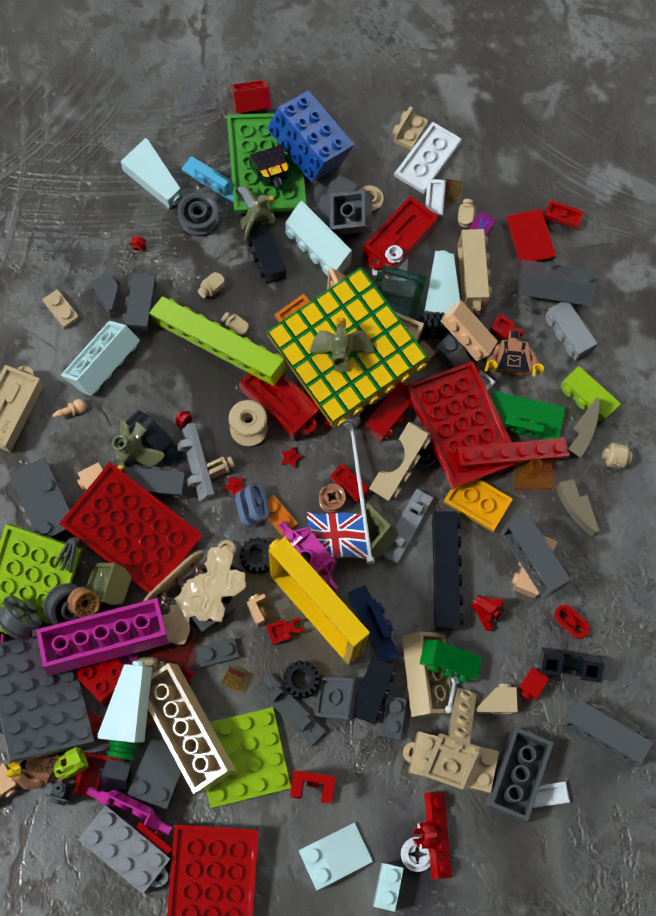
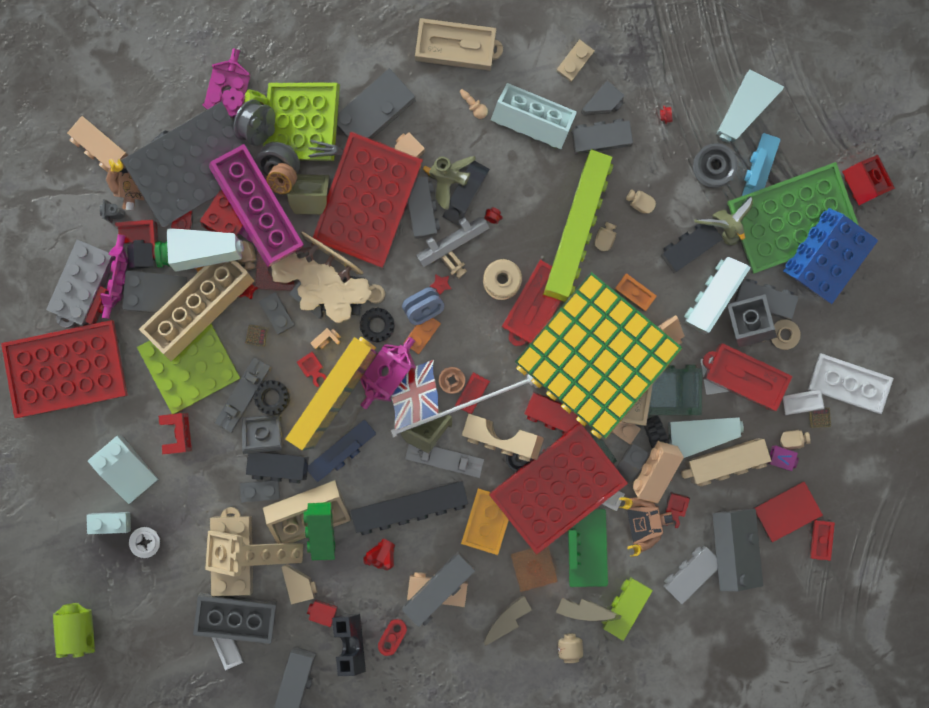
camera: 80 degrees right, 15 degrees up
lime rock [54,747,88,779] -> none
black torso [249,144,288,191] -> none
red piece [281,446,302,468] -> none
olive animal [310,318,374,372] -> none
white plate [385,245,403,263] -> none
tan bracket [392,106,428,150] -> none
red plate [412,792,452,880] -> none
white hinge [445,677,459,714] -> none
red plate [456,438,570,468] -> none

